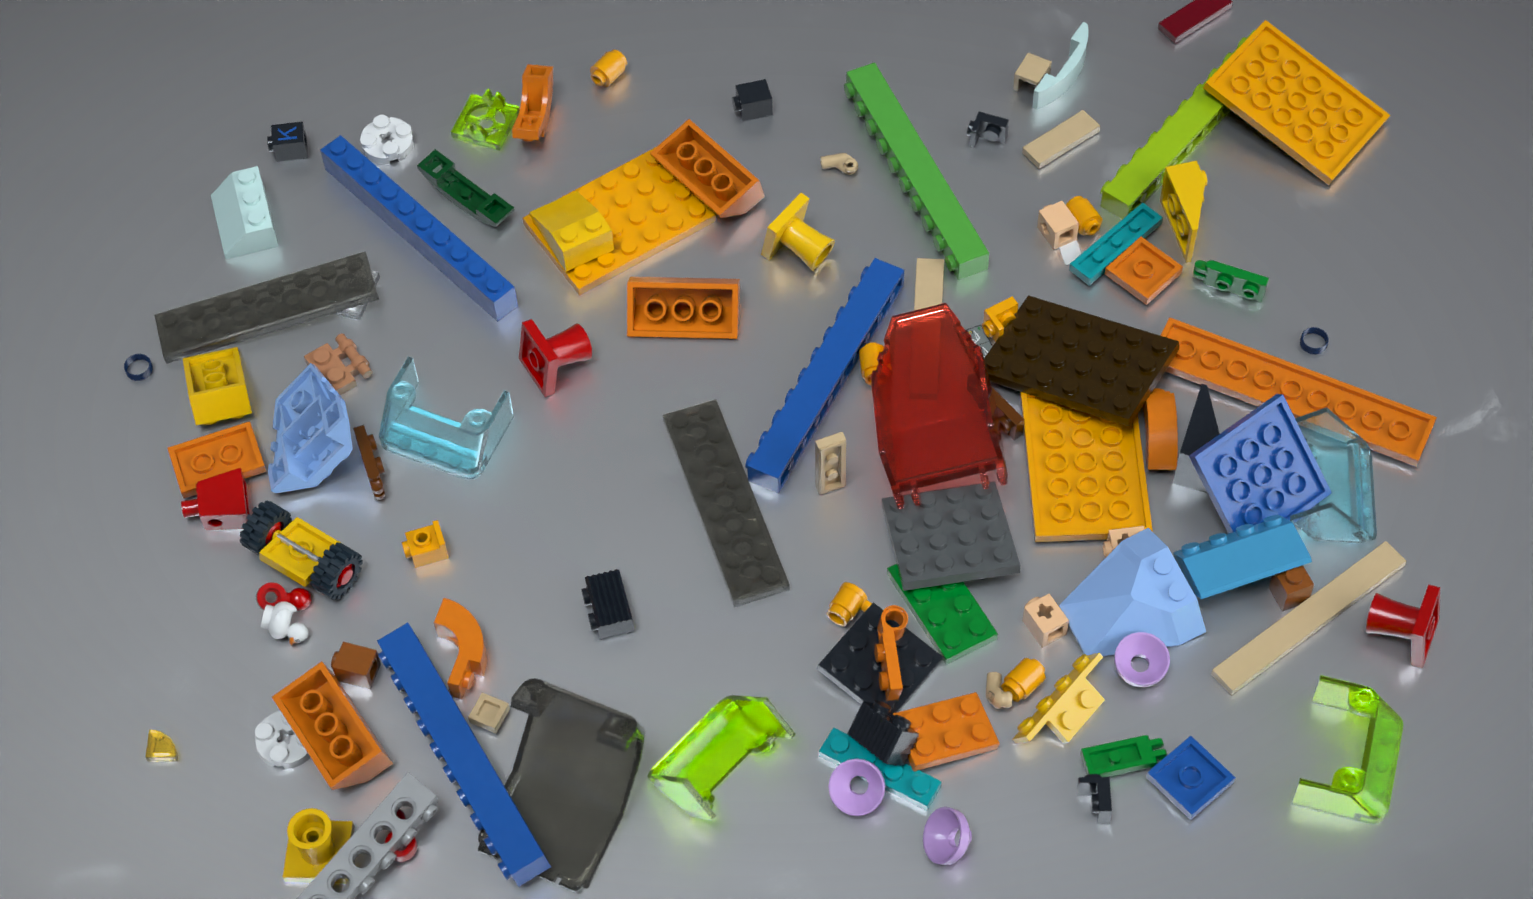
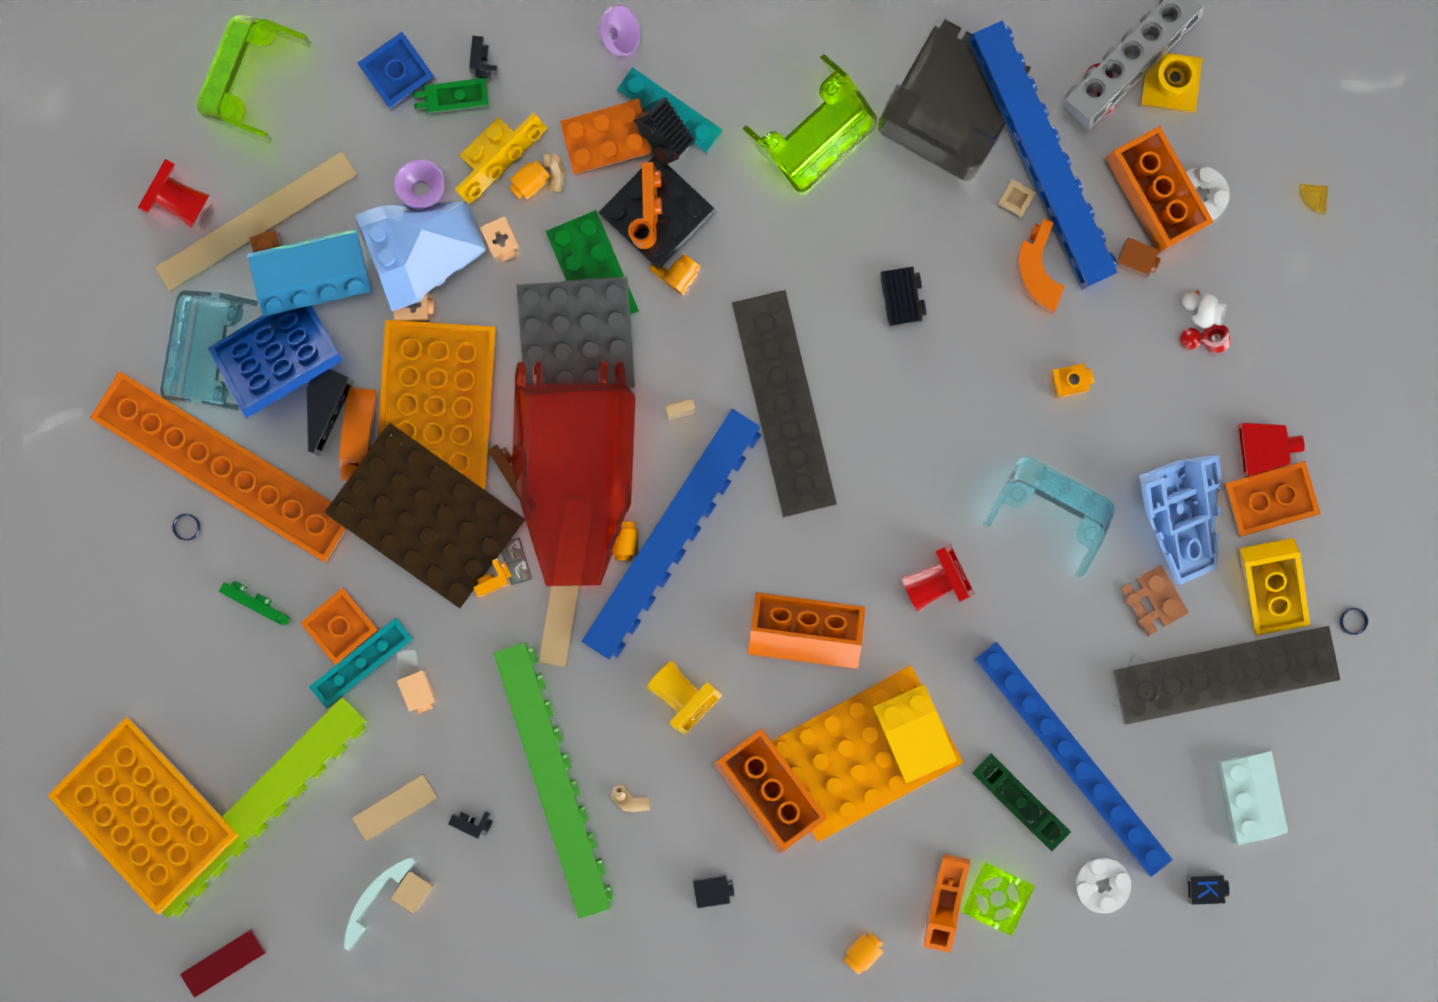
camera: 175 degrees left, 30 degrees up
plate [240,500,363,600] -> none
reddish brown hinge [353,425,385,500] -> none
lavender piece [828,758,885,816] -> none
light orange brick [1066,196,1103,236] -> none
yellow slope [1160,160,1207,263] -> none

